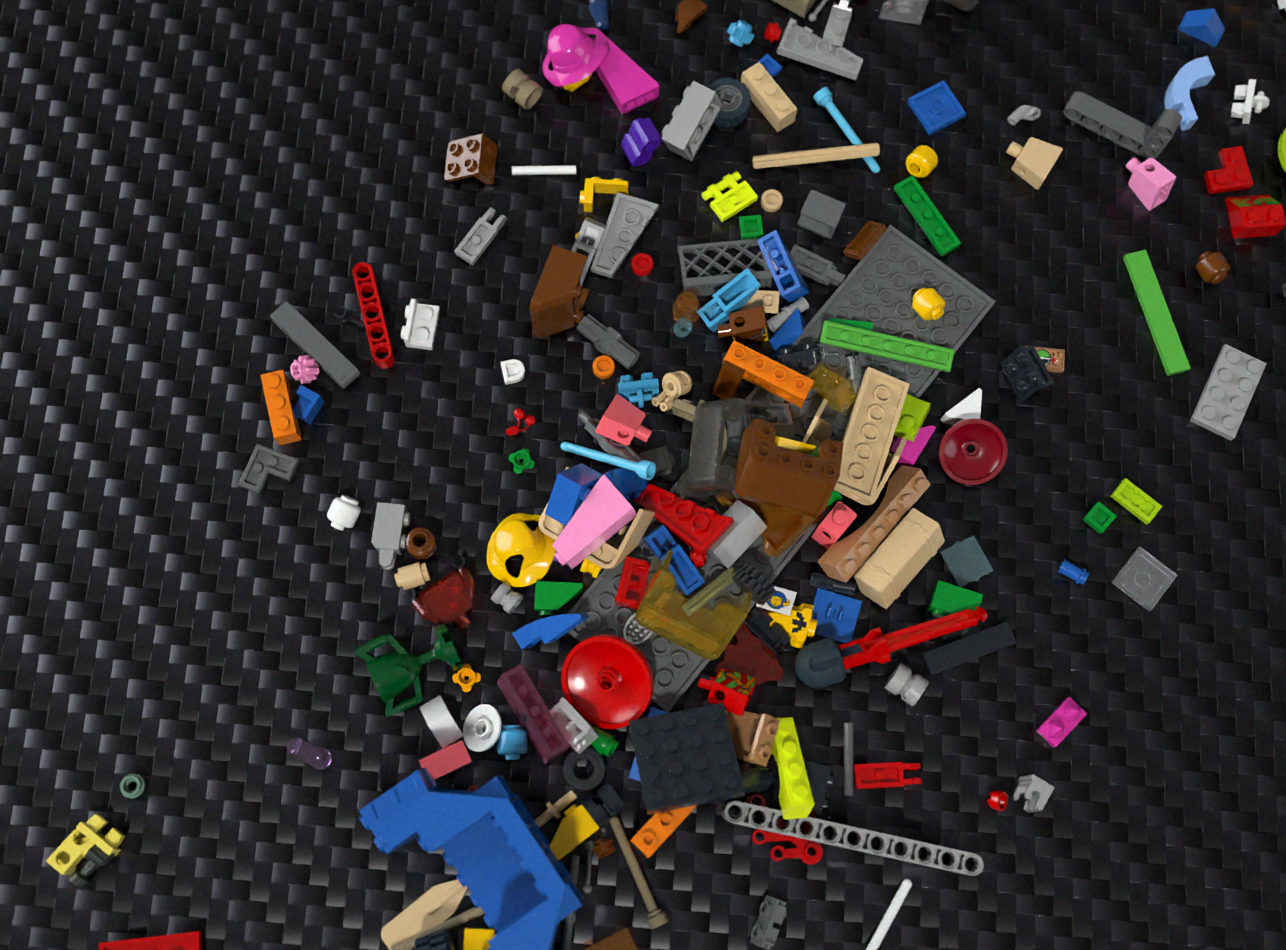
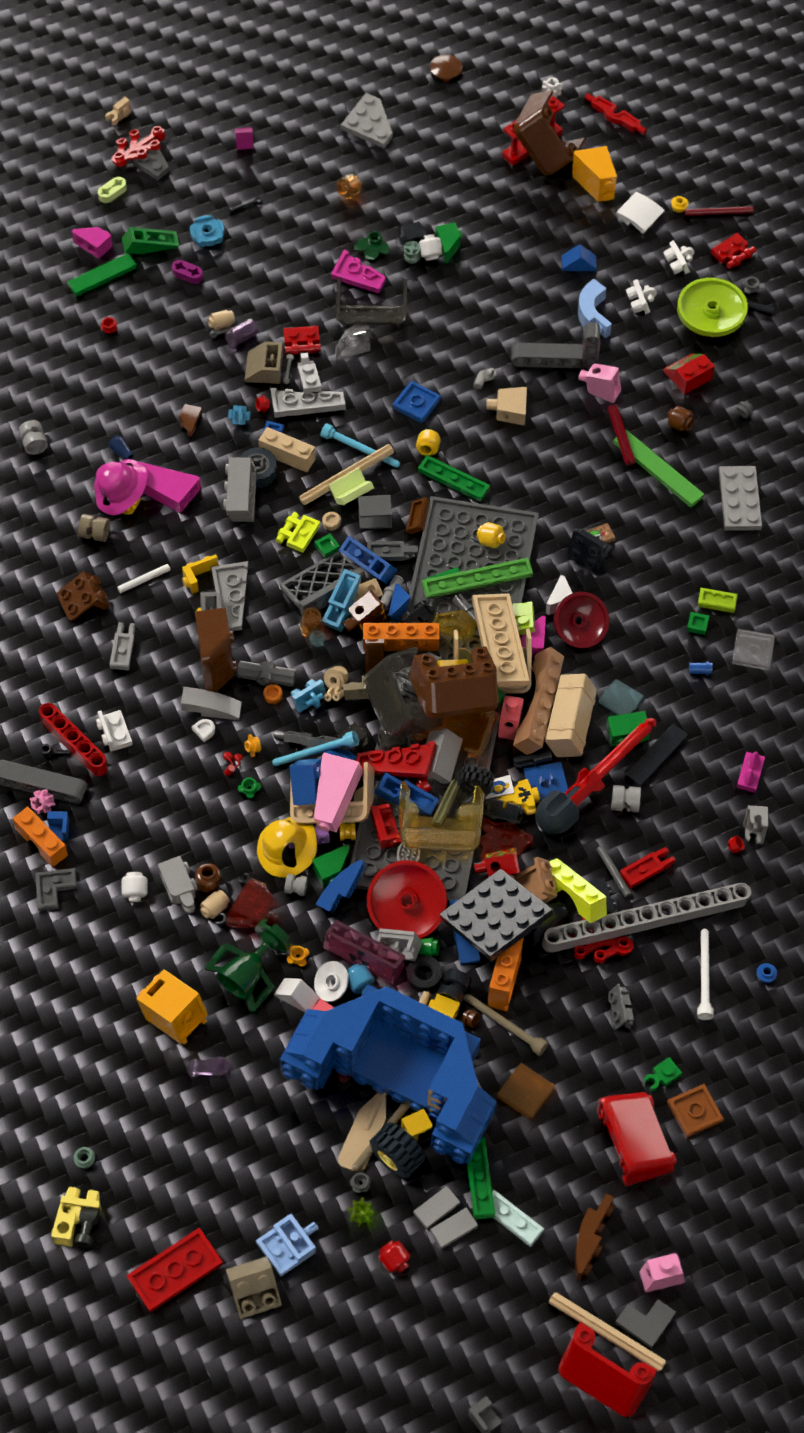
camera: 25 degrees left, 15 degrees down
coral torso [595,394,652,446] -> none
dark purple brick [621,118,661,167] -> none
red tile [631,253,653,276] -> none
red plate [1204,146,1253,194] -> none
none -> light orange container [136,969,208,1045]
none -> light grey slope [181,687,242,720]
none -> light orange plate [245,734,261,757]
none -> yellowish green panel [328,468,374,505]
none -> dark red axle [608,405,635,465]

